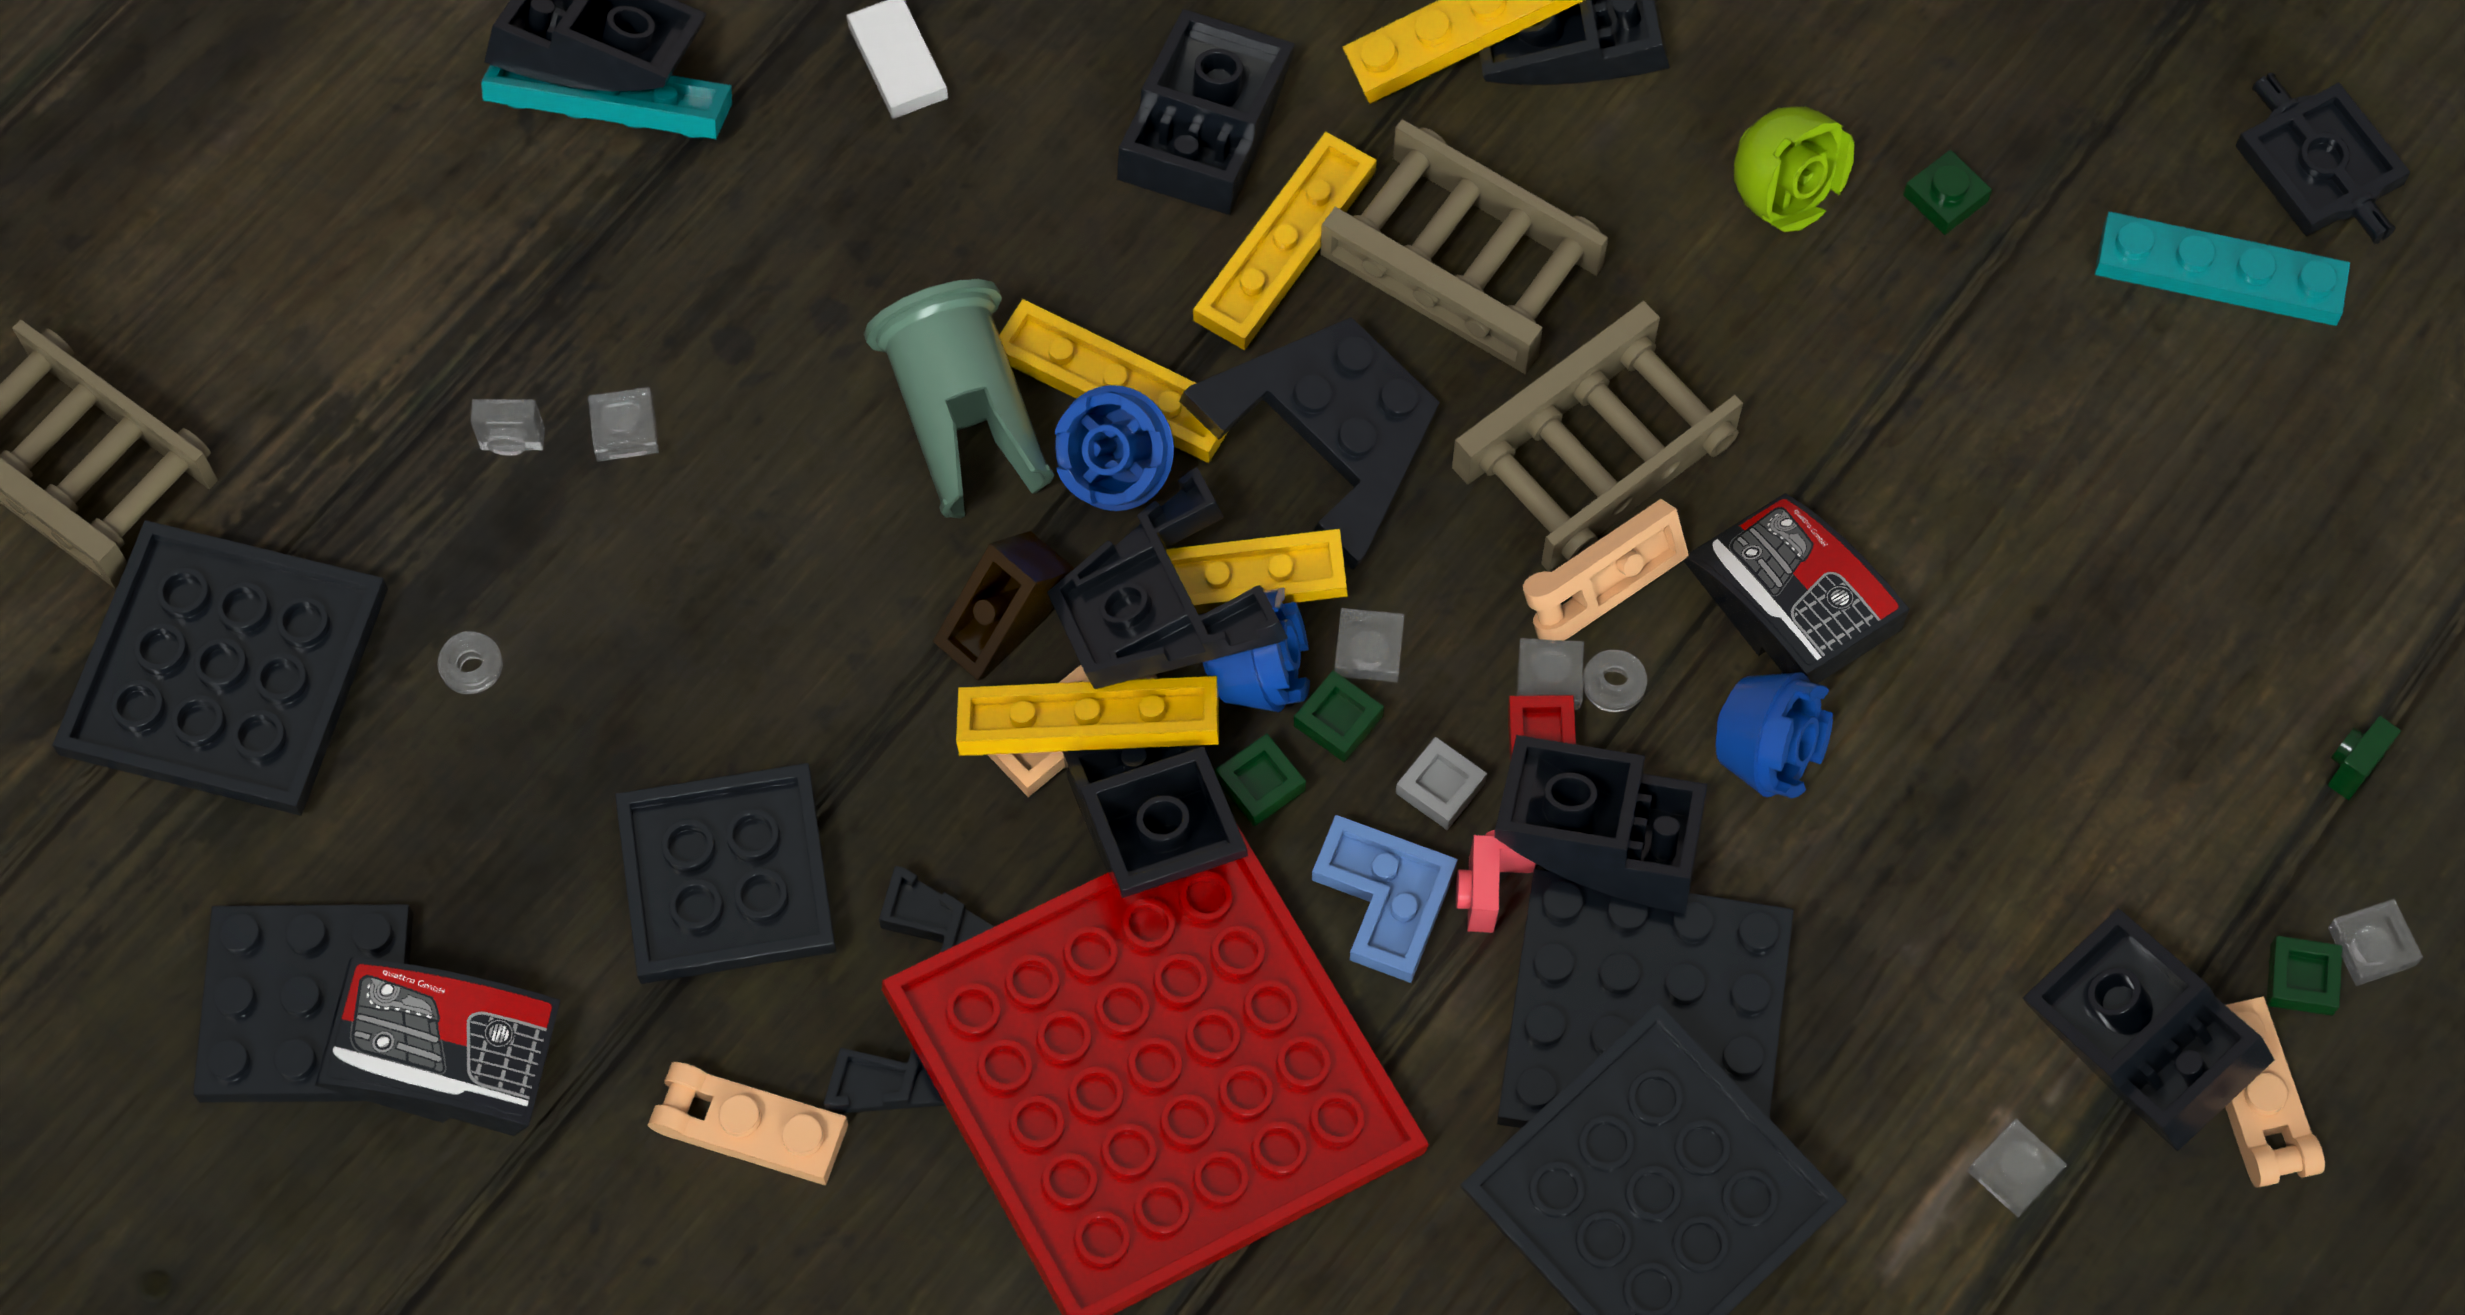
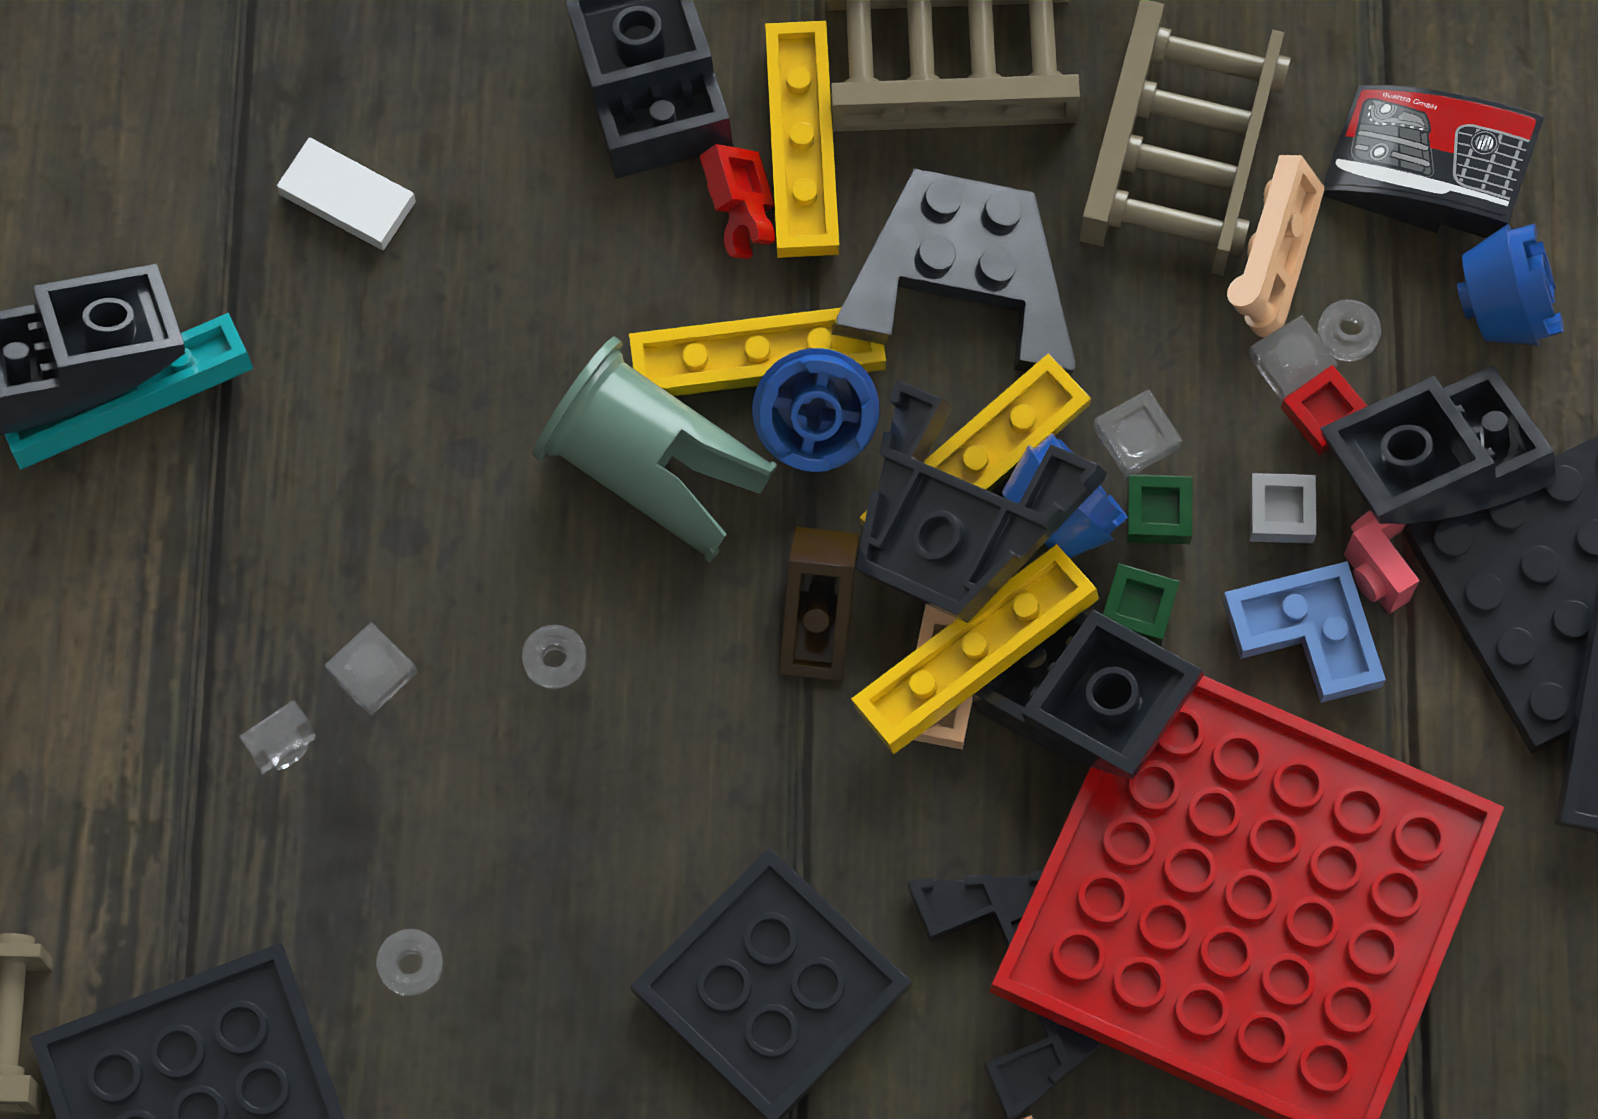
camera: 35 degrees left, 5 degrees up
none -> clear plate [522,625,587,689]
none -> red plate [700,144,775,260]

